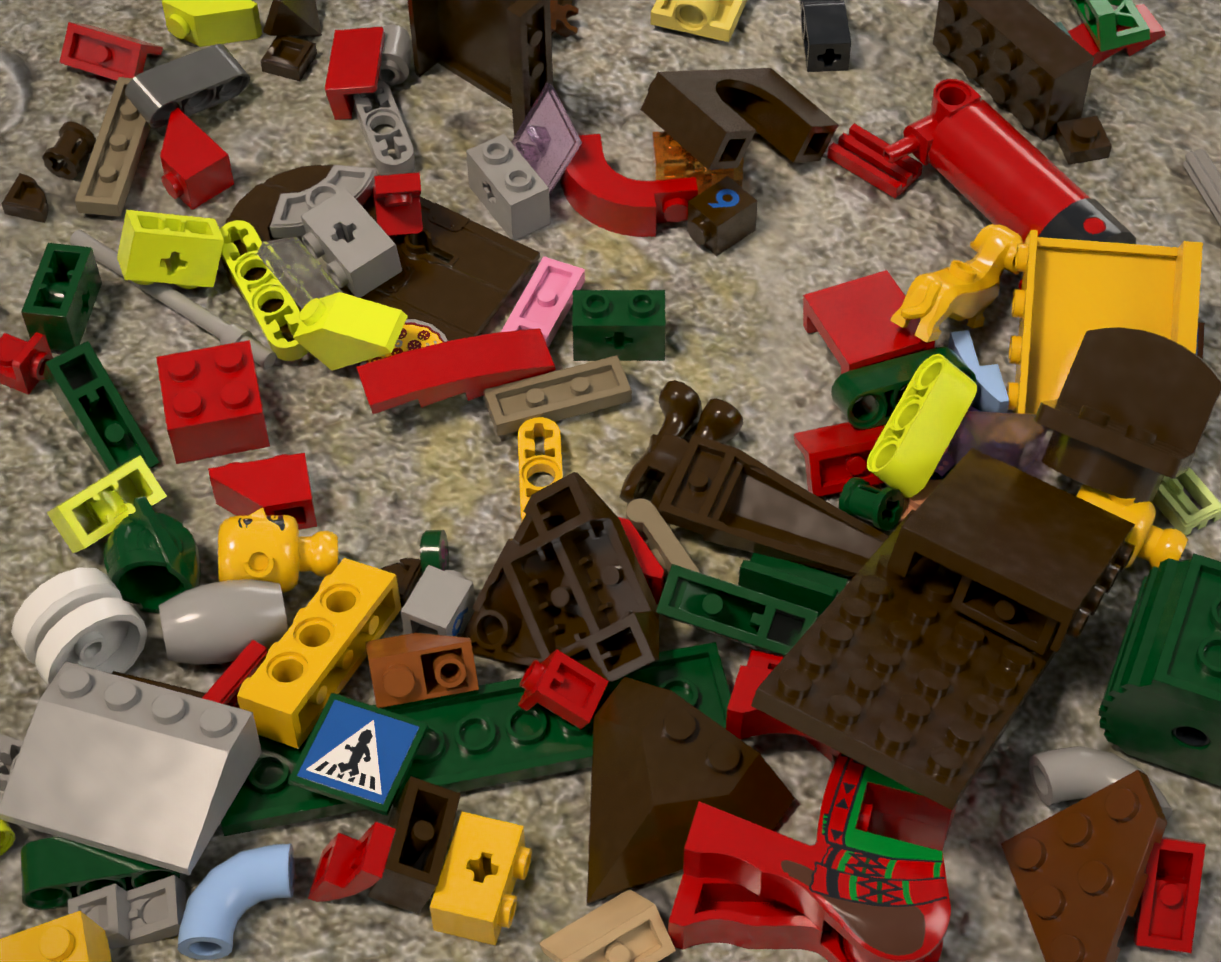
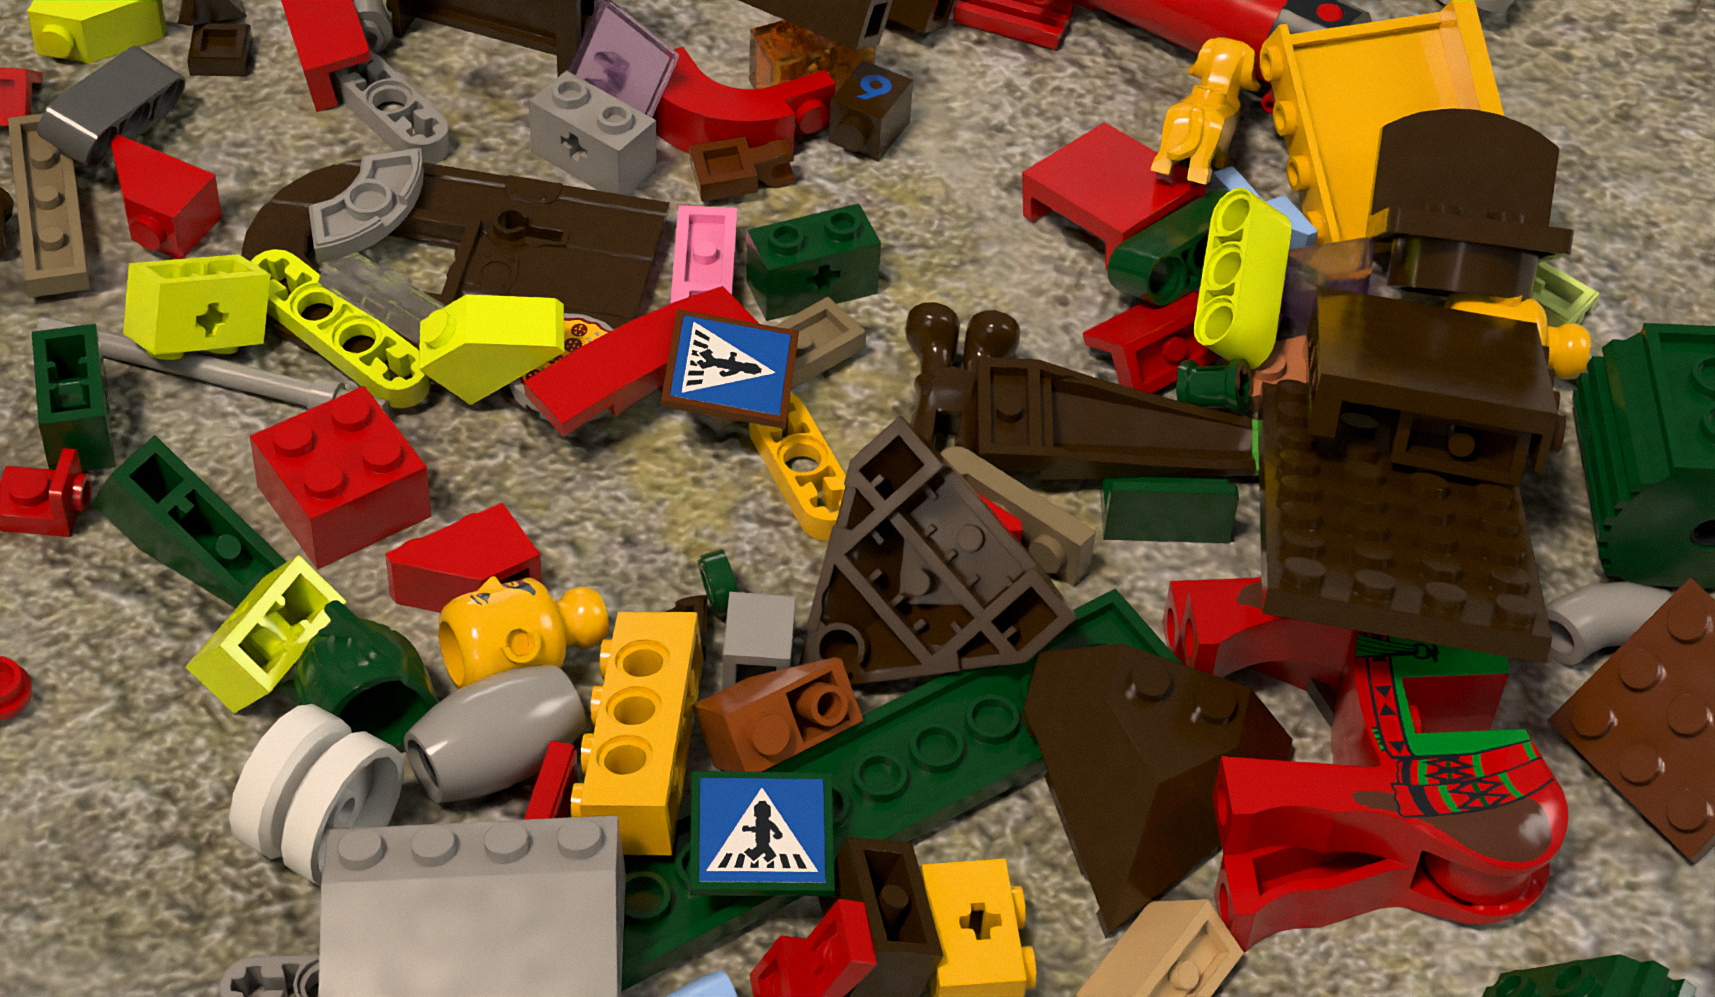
camera: 25 degrees left, 5 degrees down
light grey brick [301,188,402,298] -> none
red slope [373,172,423,236] -> none
red bracket [518,649,609,729] -> none
dark green slope [656,564,818,657] -> none
none -> piece [660,309,799,429]
none -> reddish brown plate [689,136,795,202]

